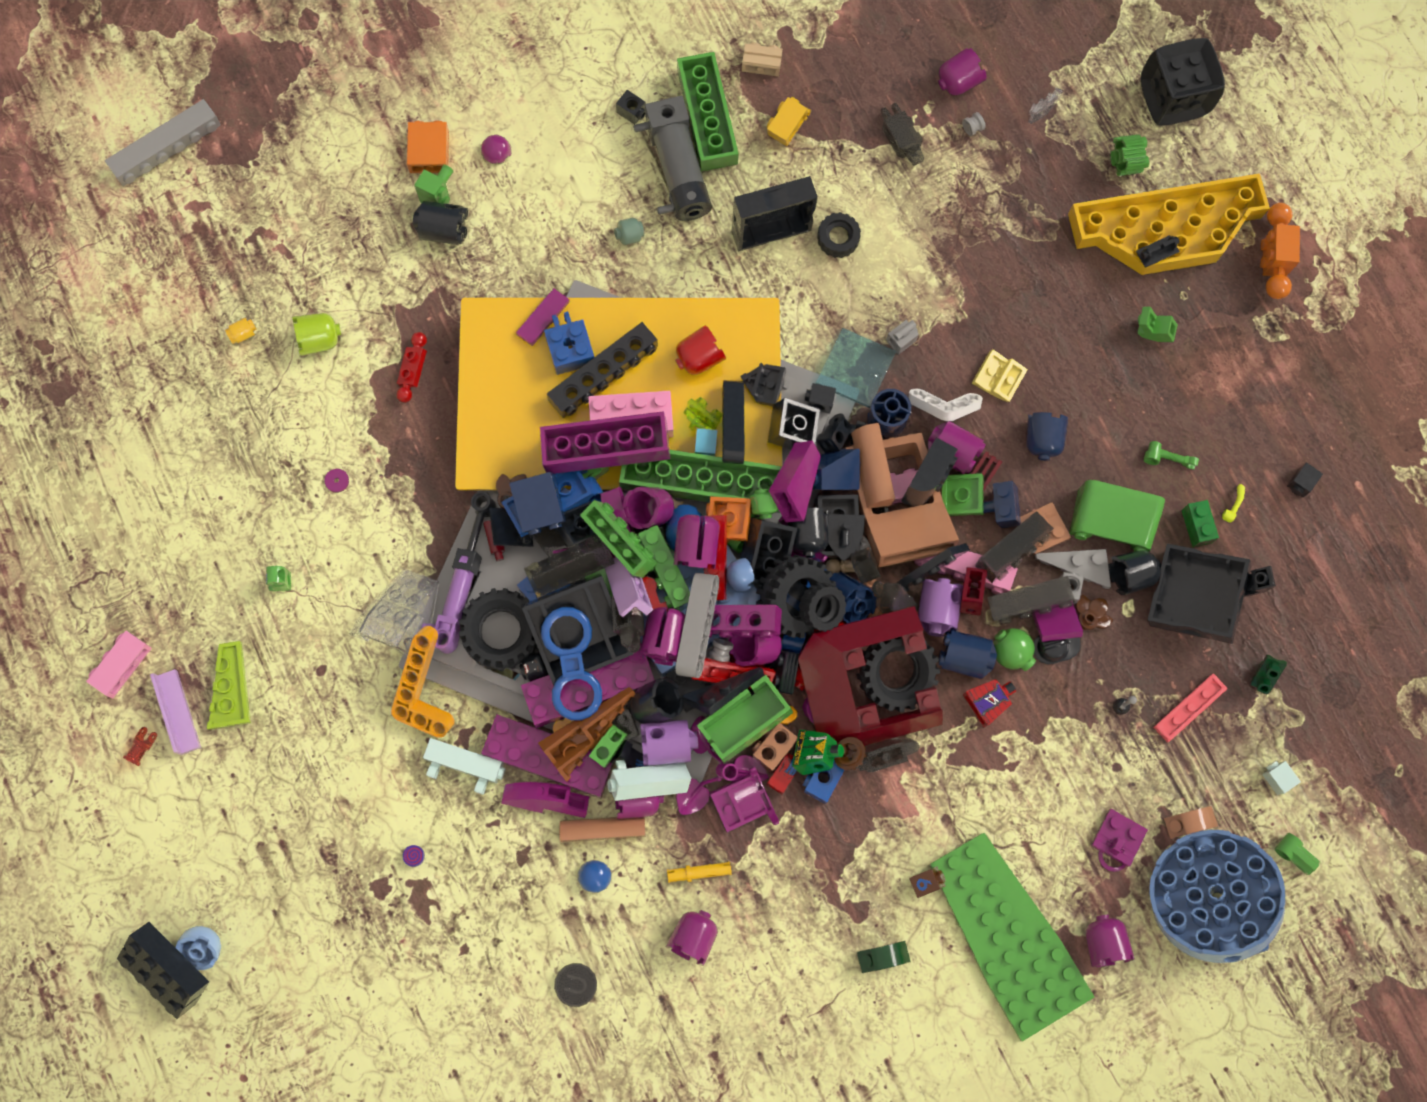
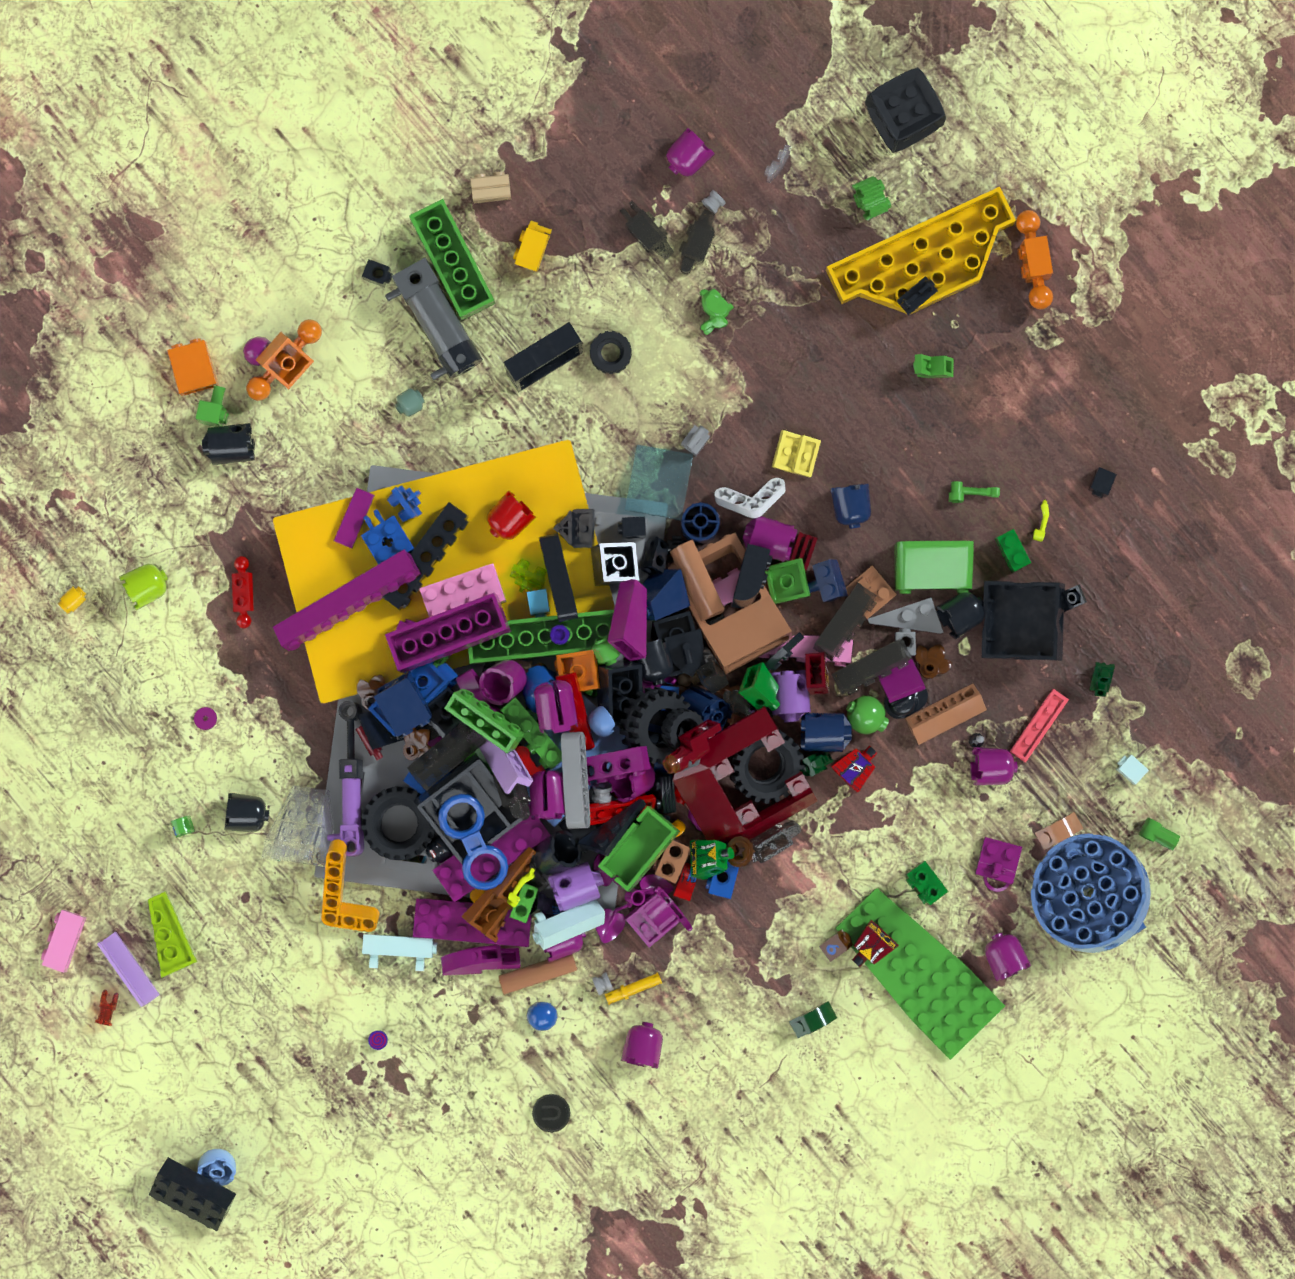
camera: 10 degrees left, 10 degrees up
none -> black cylinder [224,793,270,832]
none -> orange brick [246,319,322,401]
none -> magenta brick [273,549,420,651]
none -> blue hips [387,486,422,522]
none -> reddish brown plate [403,727,434,760]
none -> neon yellow piece [507,868,535,907]
none -> dark purple tile [550,625,570,645]
none -> light grey wheel [592,972,614,996]
none -> dark red plate [663,719,722,774]
none -> clear smoke hinge [679,209,715,275]
none -> bright green animal [700,288,734,335]
none -> green torso [739,662,780,711]
none -> dark green hips [800,752,833,777]
none -> torso [852,920,899,967]
none -> nougat brick [905,684,987,745]
none -> green brick [905,861,949,905]
none -> magenta cylinder [970,747,1018,786]

